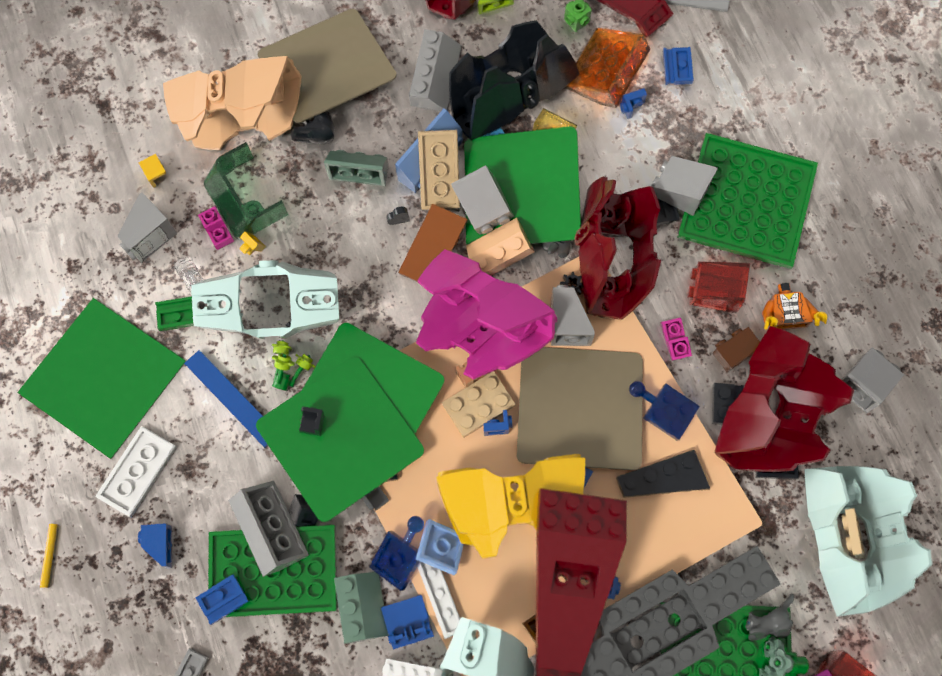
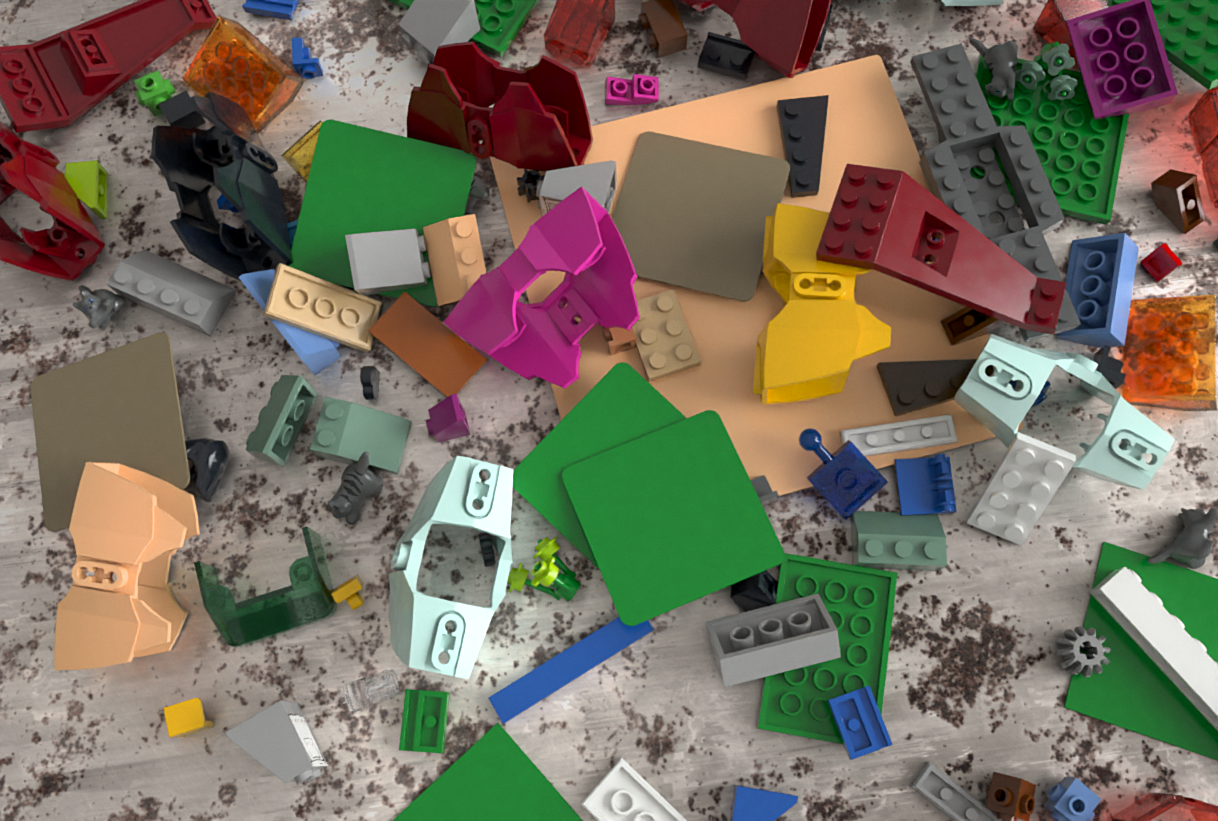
camera: 75 degrees left, 0 degrees up
dark pink slope [198,206,234,250] -> none
black panel [299,407,325,436] -> none
light blue tile [416,519,464,575] -> none
blue bracket [483,410,512,436] -> none
clear blue plate [629,381,700,441] -> none
none -> dark grey animal [73,285,126,330]
none -> black brick [159,90,206,128]
none -> sand green slope [310,397,412,474]
none -> dark grey animal [327,452,383,525]
none -> magenta slope [426,393,470,443]
none -> dark brown wing [877,359,994,416]

